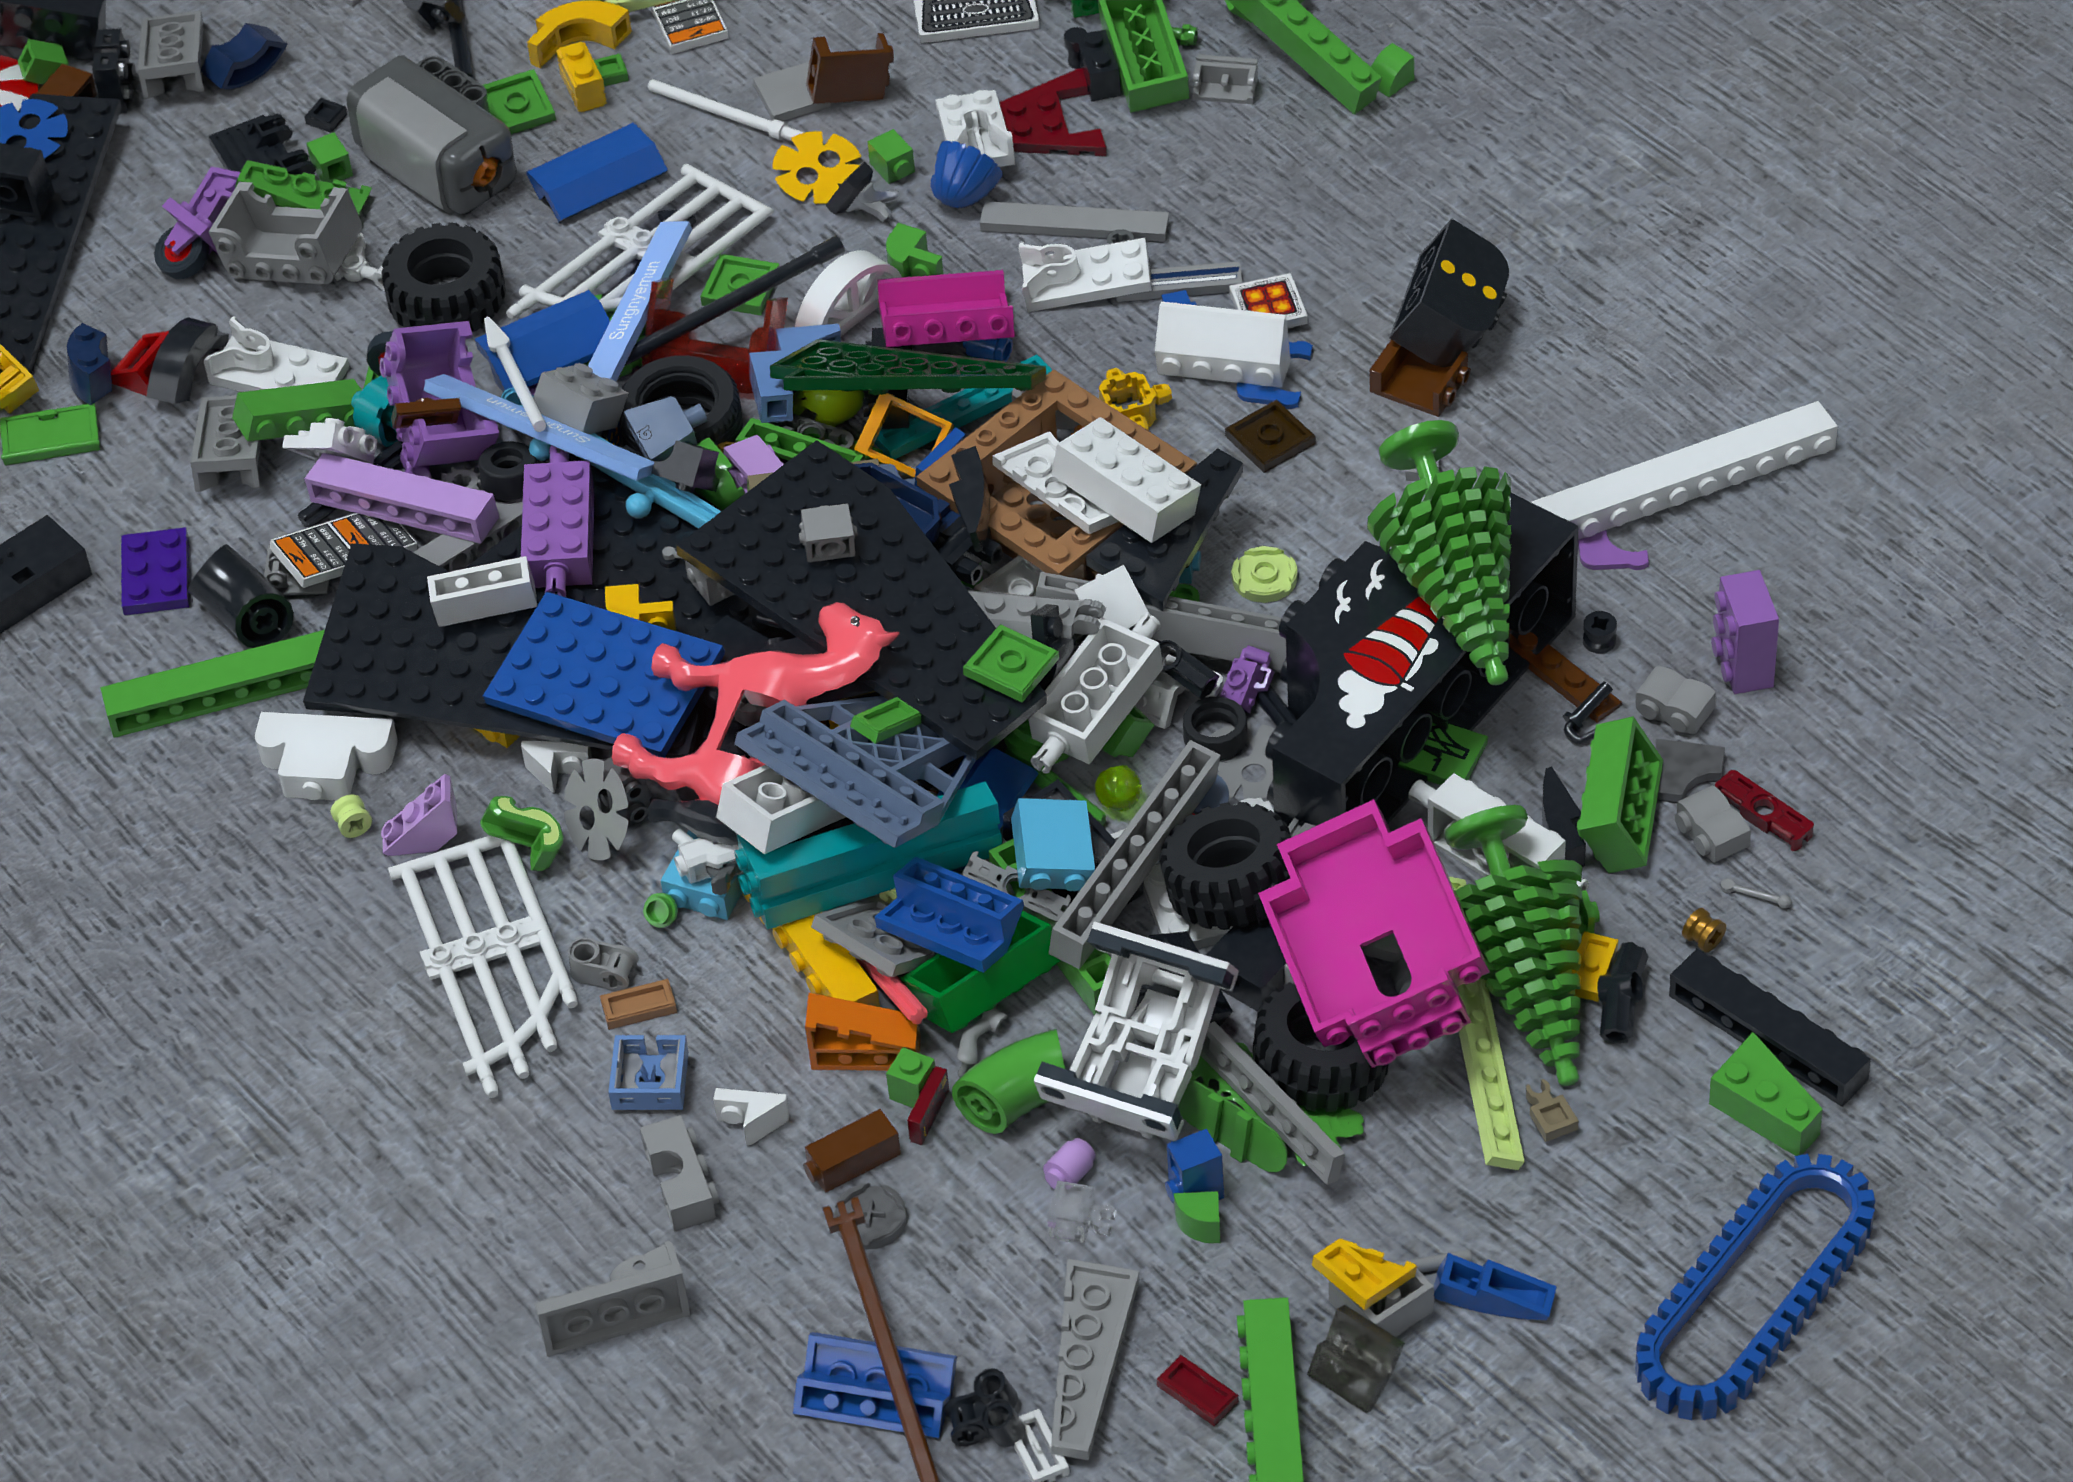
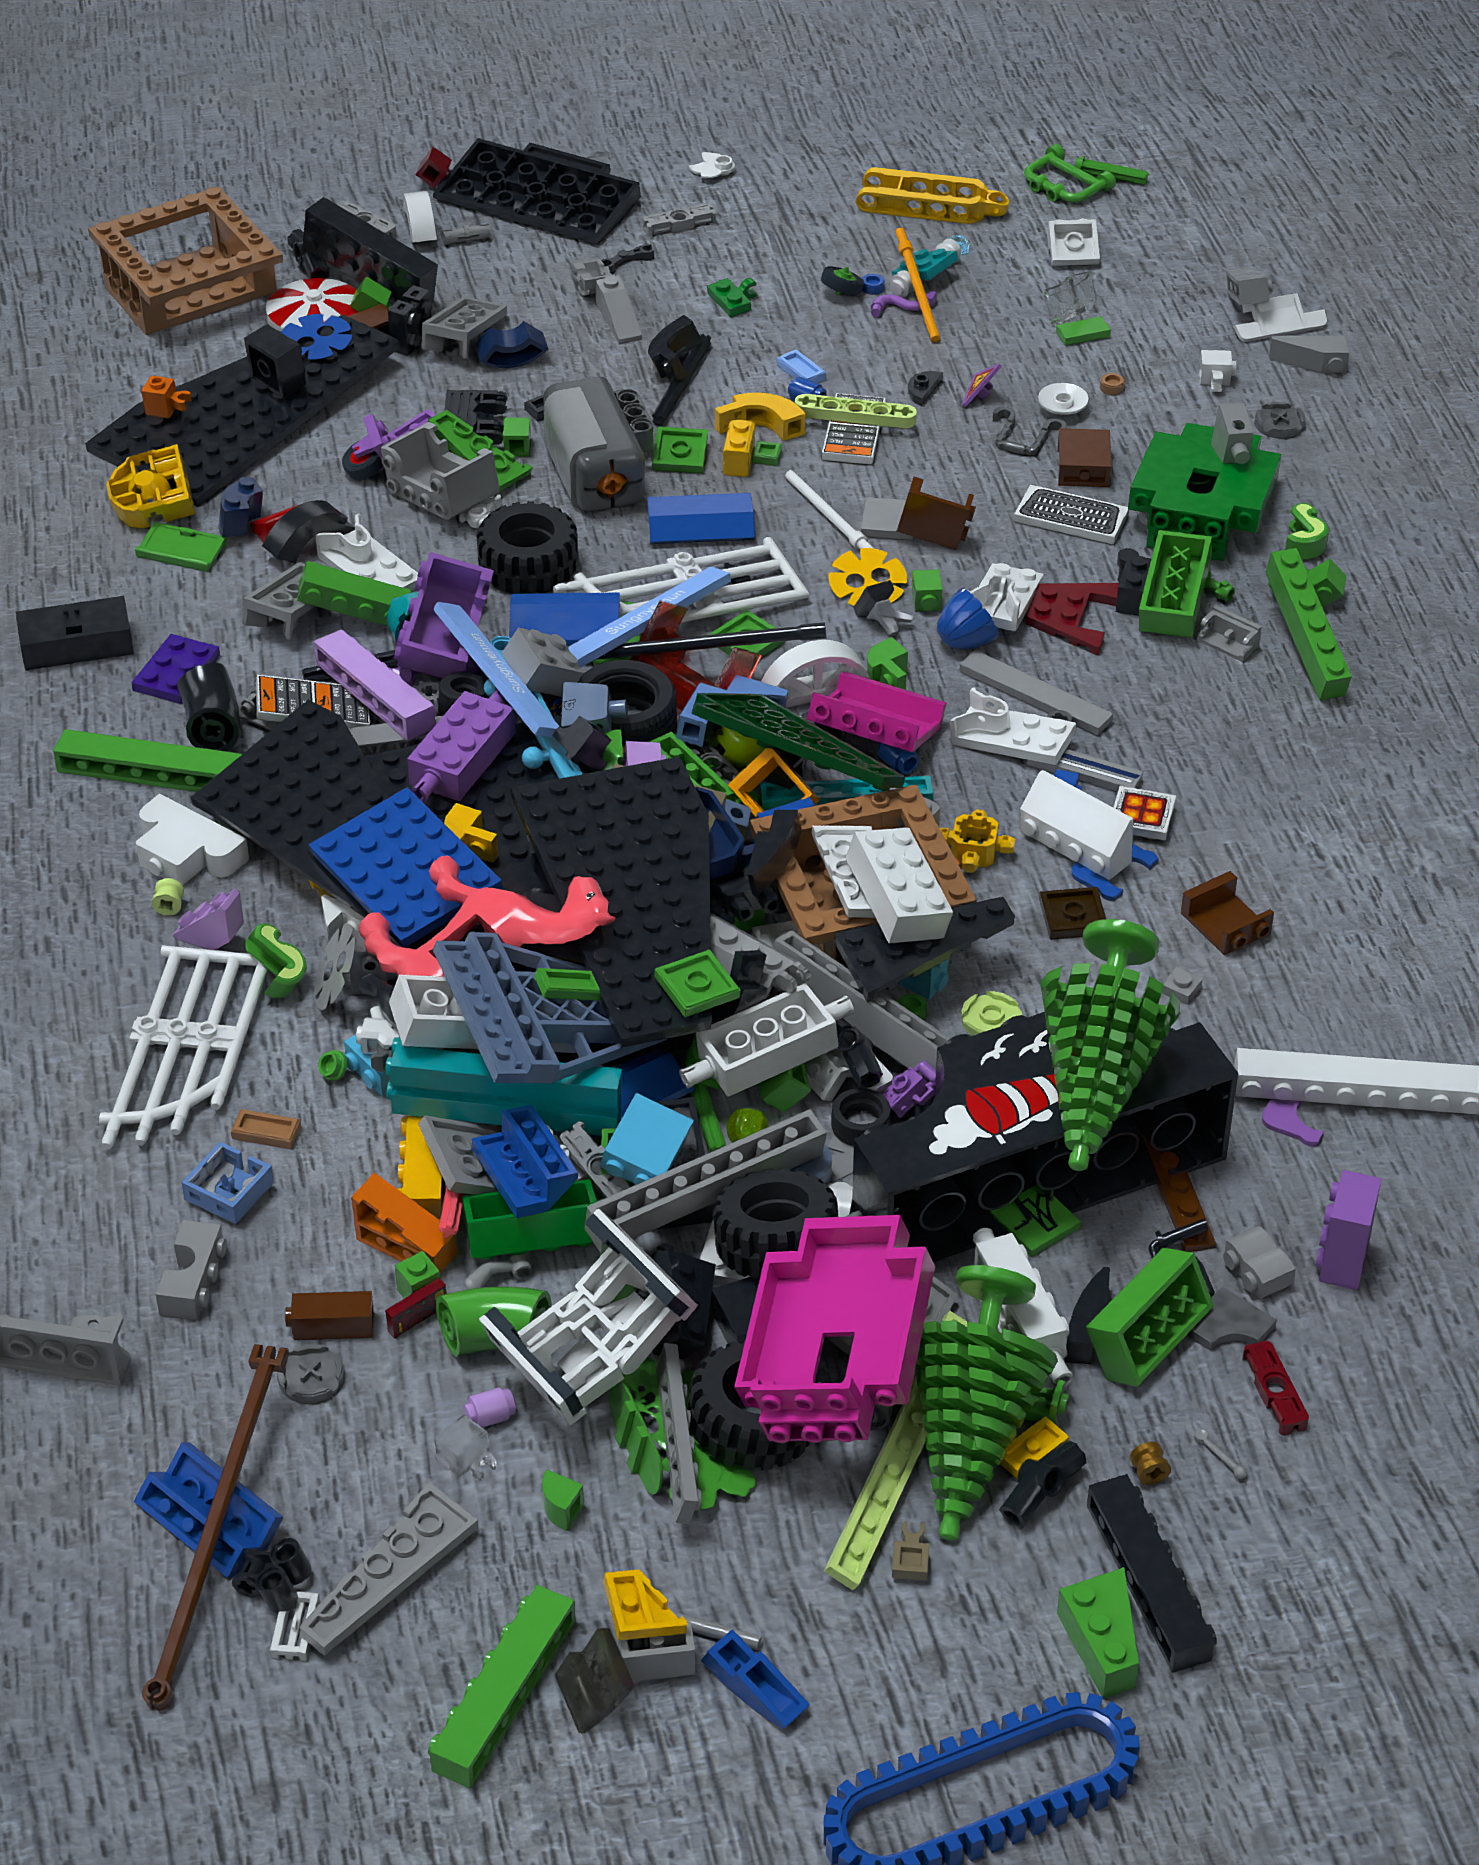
camera: 25 degrees right, 5 degrees down
white plate [282,418,377,464] -> none
reddish brown plate [391,398,461,429] -> none
white brick [427,556,538,627] -> none
white piece [484,317,546,432] -> none
light grey piece [568,938,639,992] -> none
white slope [713,1088,790,1146] -> none
light grey head [799,504,858,562] -> none
white piece [1074,565,1151,630] -> none
dark red tile [1157,1355,1239,1427] -> none
blue brick [1165,1128,1224,1203] -> none
bright green brick [1371,43,1414,97] -> none
black brick [1389,218,1509,367] -> none
black wheel [1583,611,1617,654] -> none
light grey brick [1675,785,1751,863] -> none

